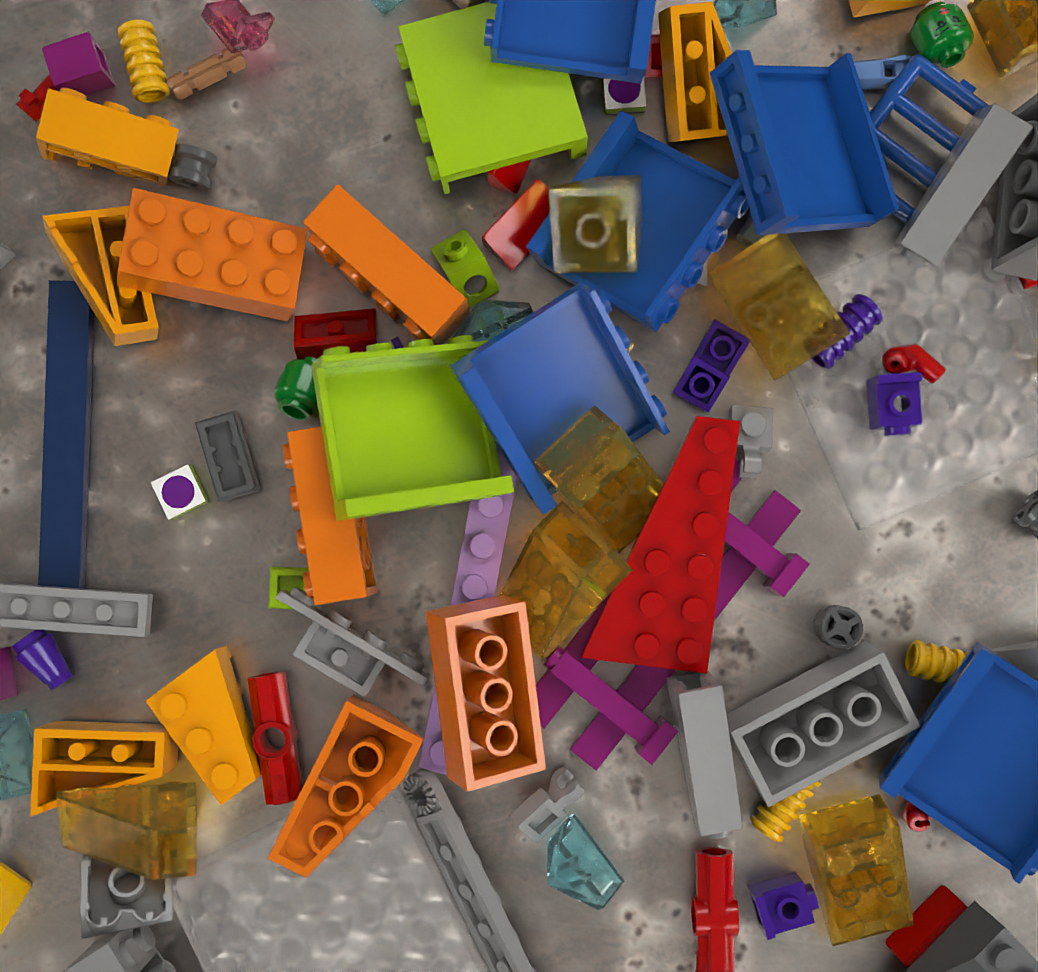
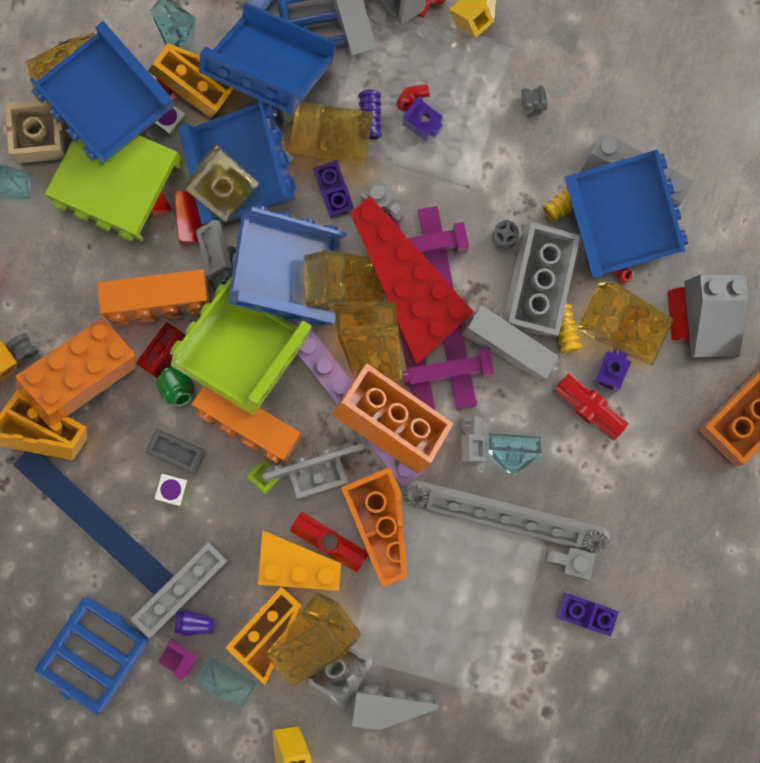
camera: 55 degrees left, 5 degrees down
lime bracket [431,229,500,308] -> none
none -> light grey plate [196,220,232,279]

